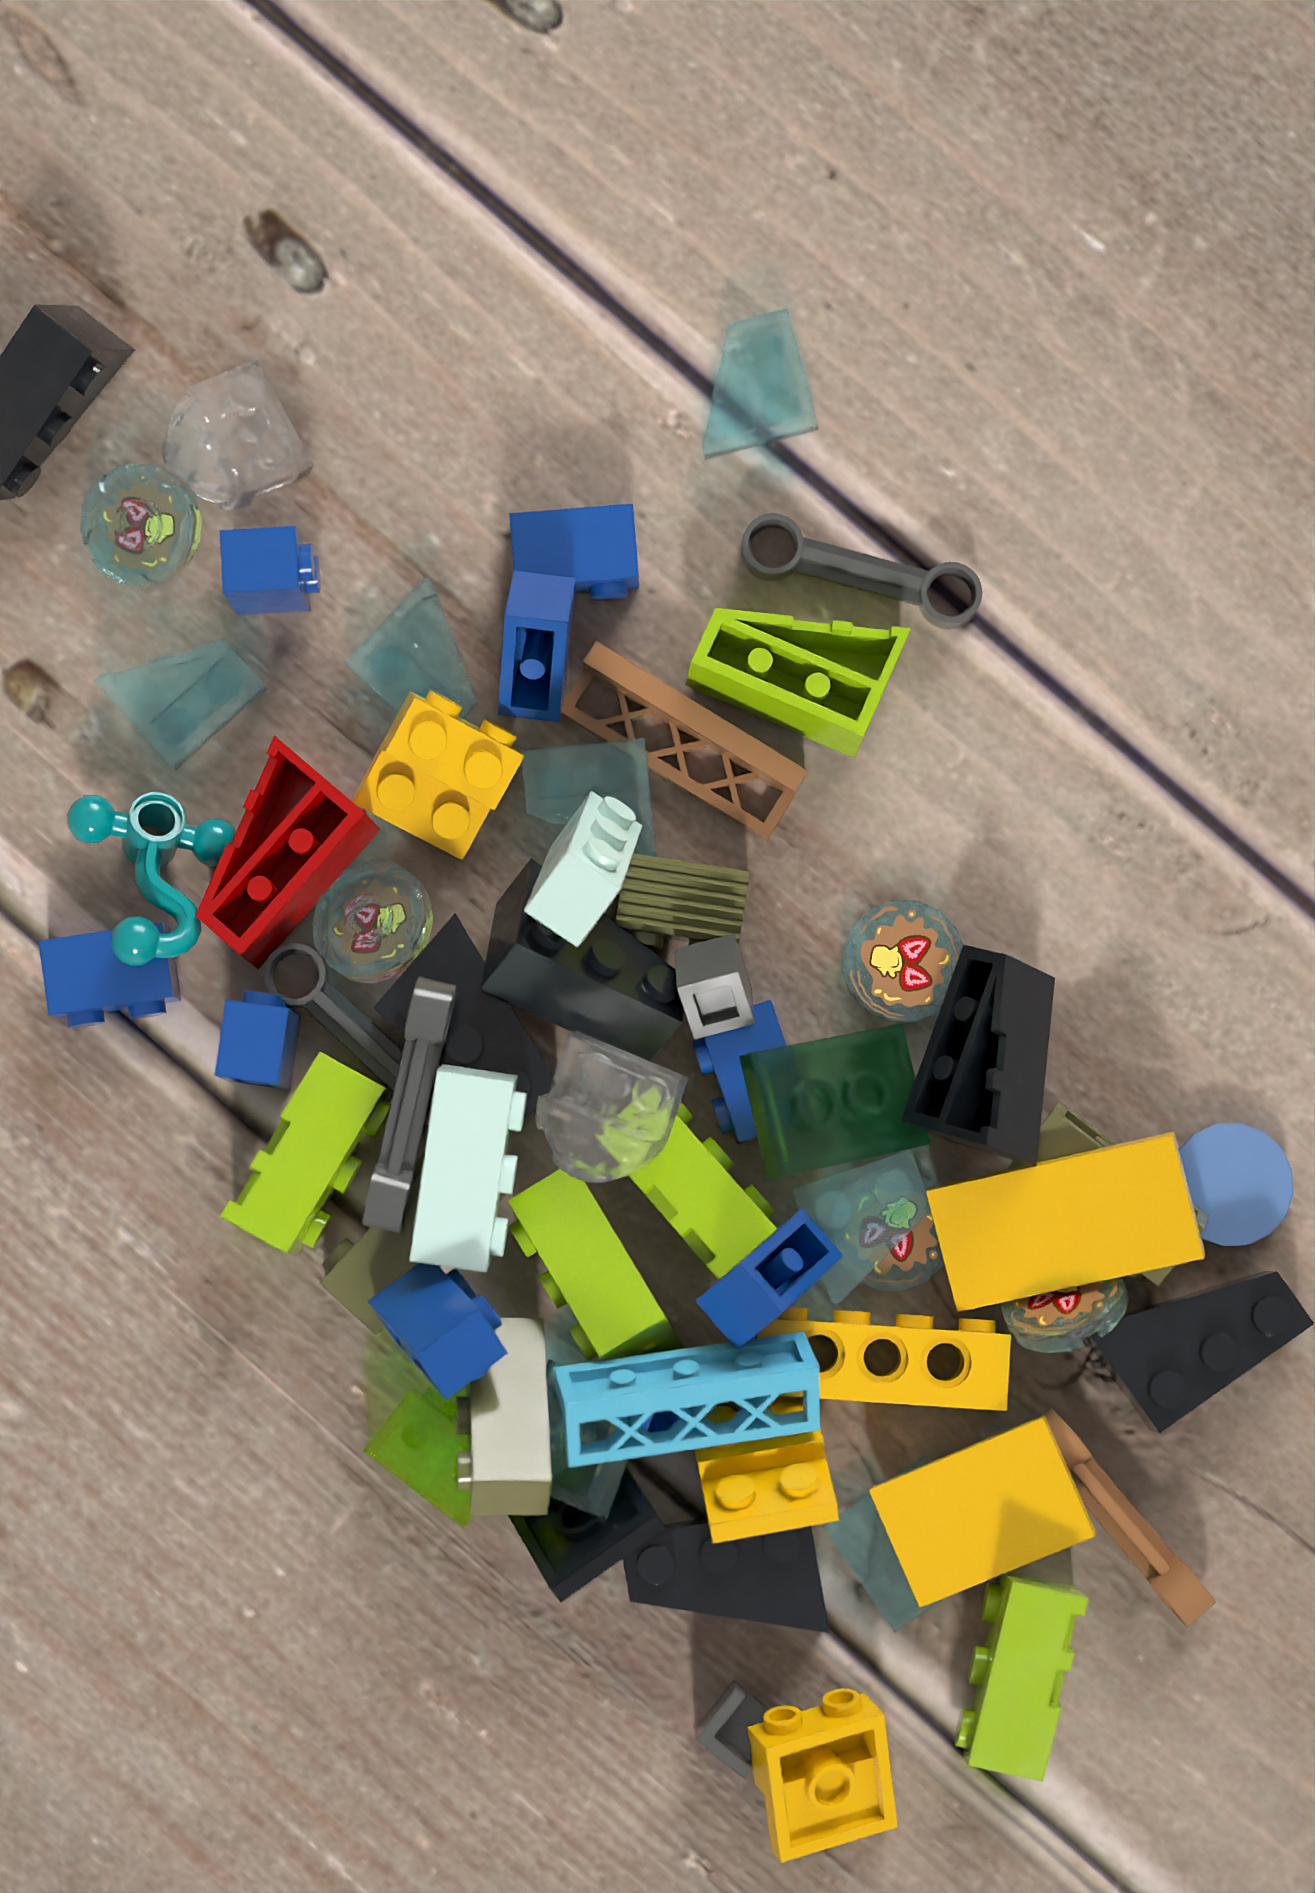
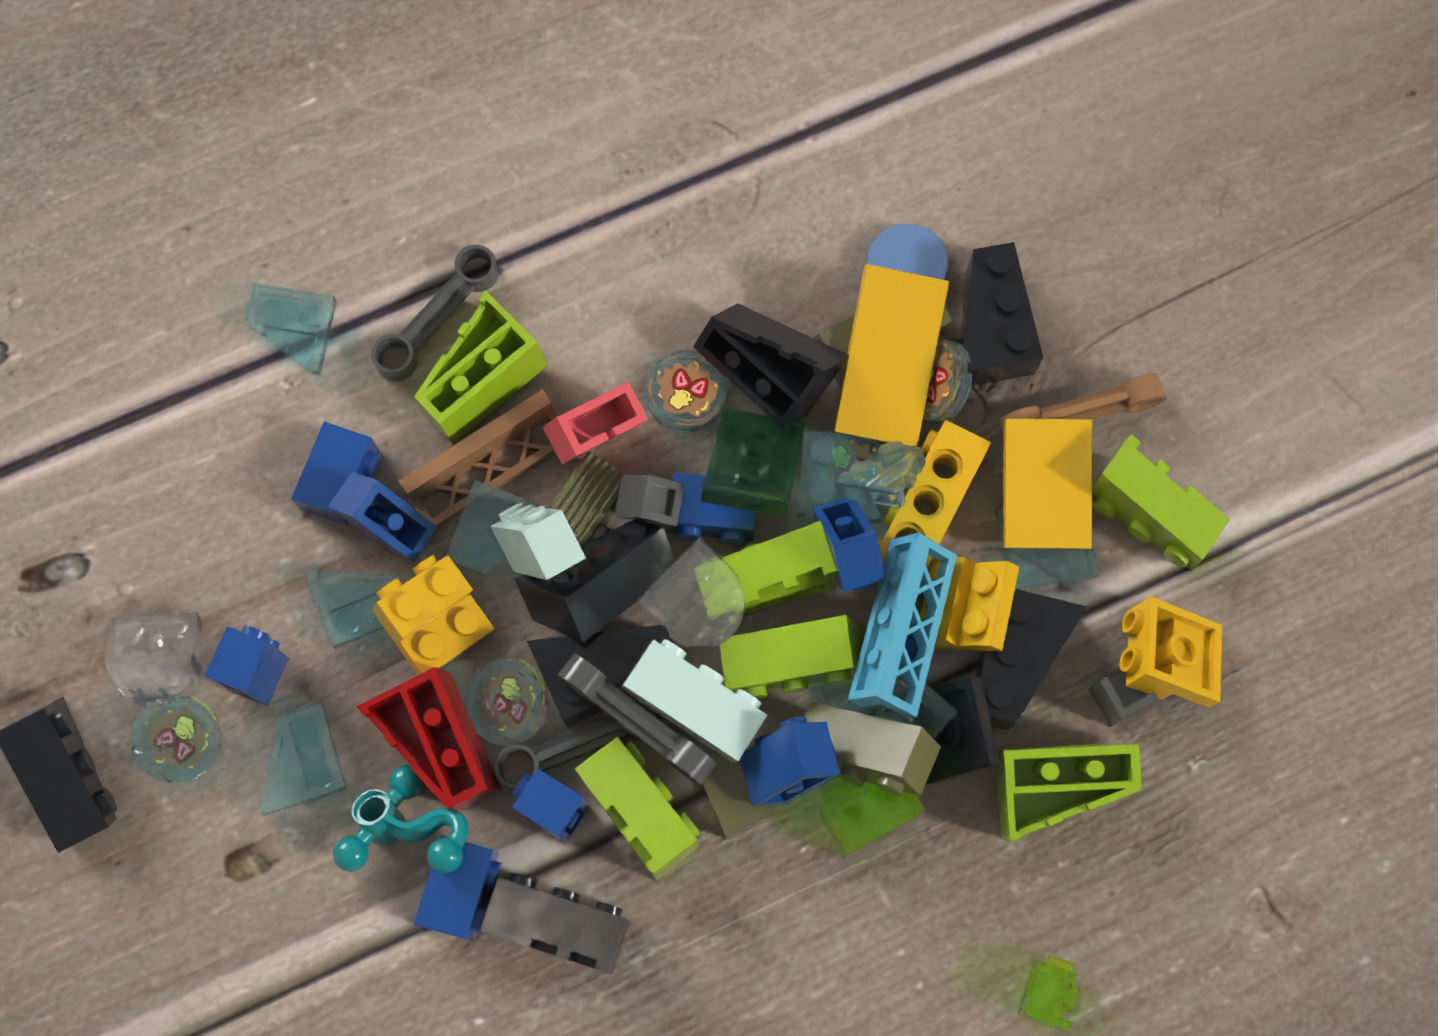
camera: 65 degrees left, 10 degrees down
none -> black wedge [480,873,629,974]
none -> coral piece [542,382,648,465]
none -> clear light blue wing [834,441,926,508]
none -> lime wedge [996,743,1142,842]
none -> clear neon green brick [1017,955,1079,1031]

